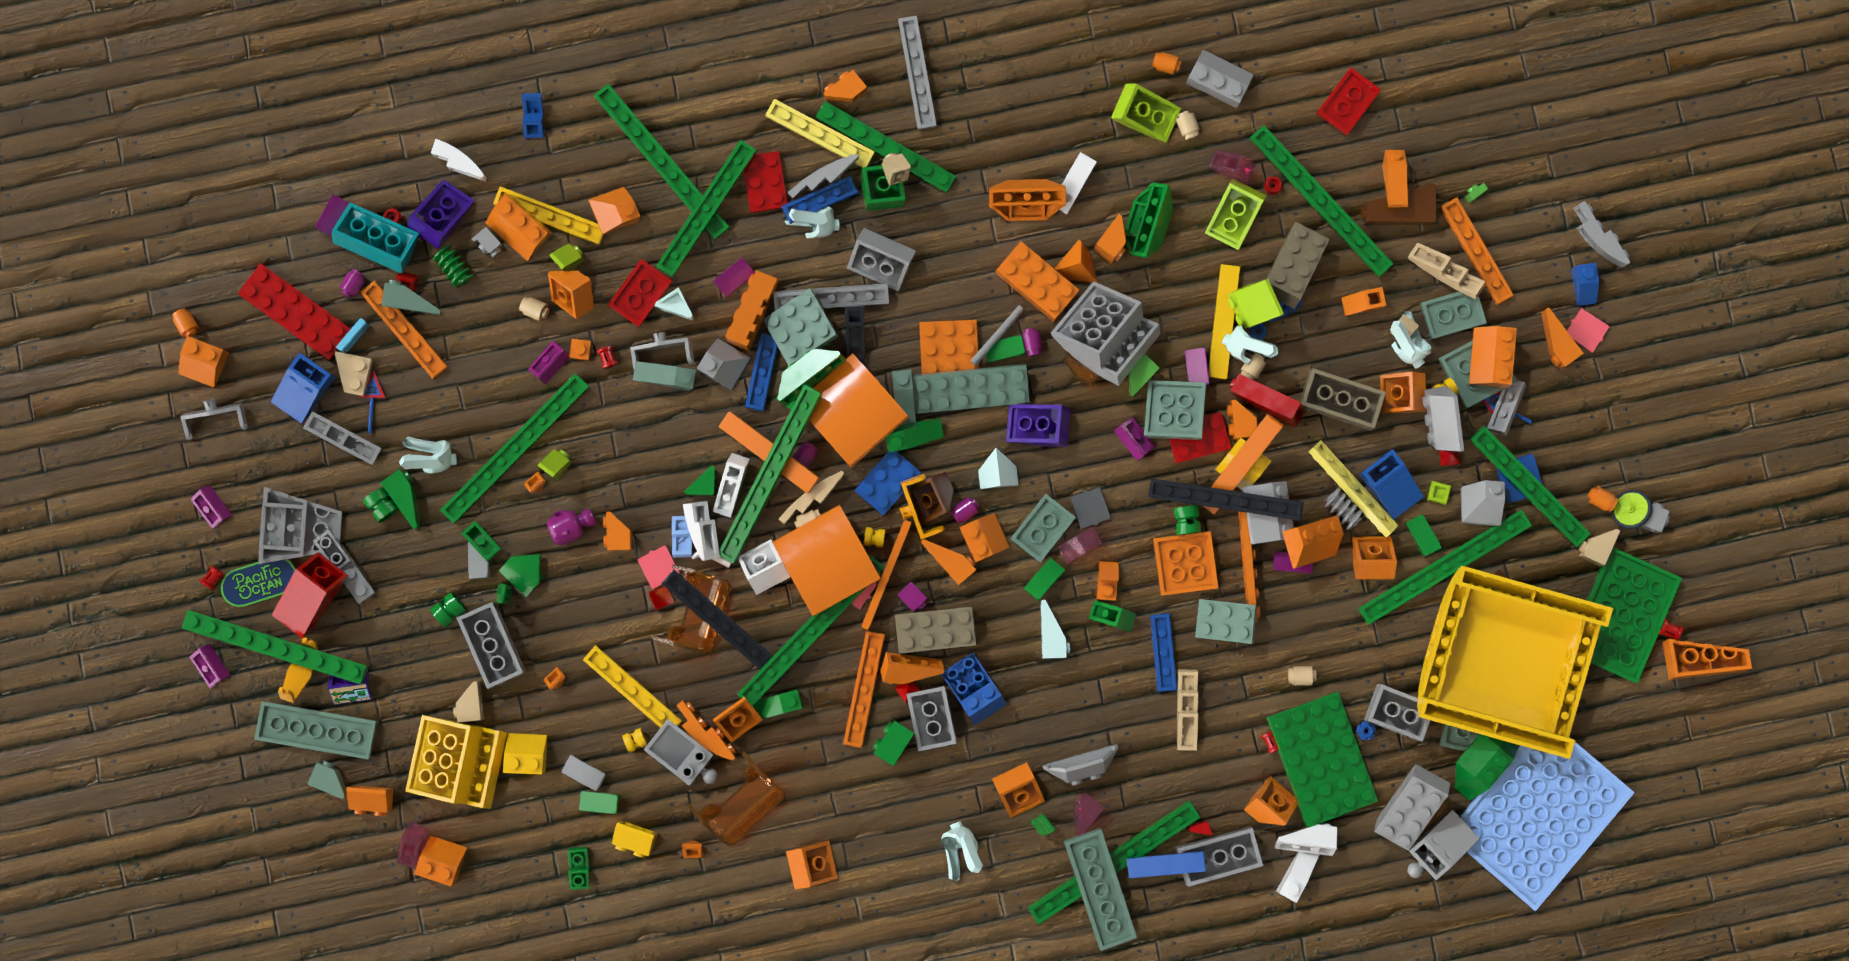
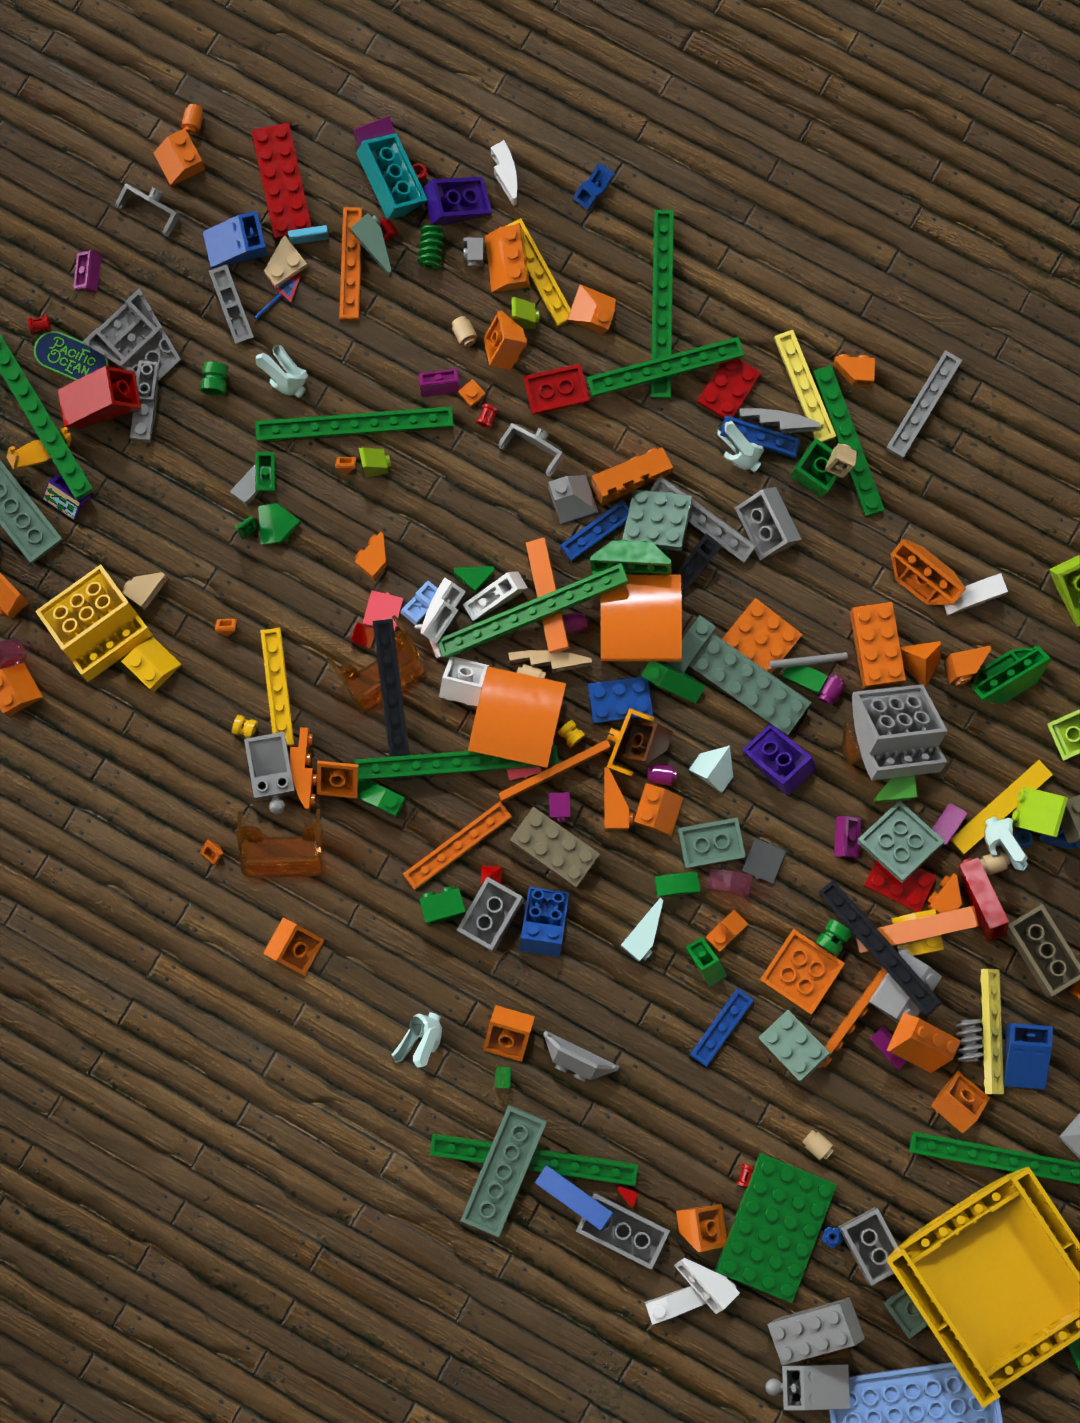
camera: 45 degrees right, 5 degrees down
magenta brick [339,269,366,298] -> none
green slope [381,469,420,530] -> none
green wheel [430,592,467,628] -> none
light grey brick [457,602,526,689] -> none
magenta piece [547,509,596,546] -> none
light grey slope [561,755,607,792] -> none
green slope [568,846,590,890] -> none
slope [579,791,620,814] -> none
yellow slope [612,820,658,858] -> none
sand green slope [633,361,696,391] -> none
light aqua slope [655,287,694,321] -> none
magenta slope [713,257,755,297] -> none
orange slope [881,652,945,684] -> none
clear pink slope [1073,792,1104,836] -> none
tan slope [1177,669,1198,751] -> none
green slope [1405,514,1442,557] -> none
lime tile [1427,481,1451,505] -> none
green wedge [1454,734,1518,801] -> none

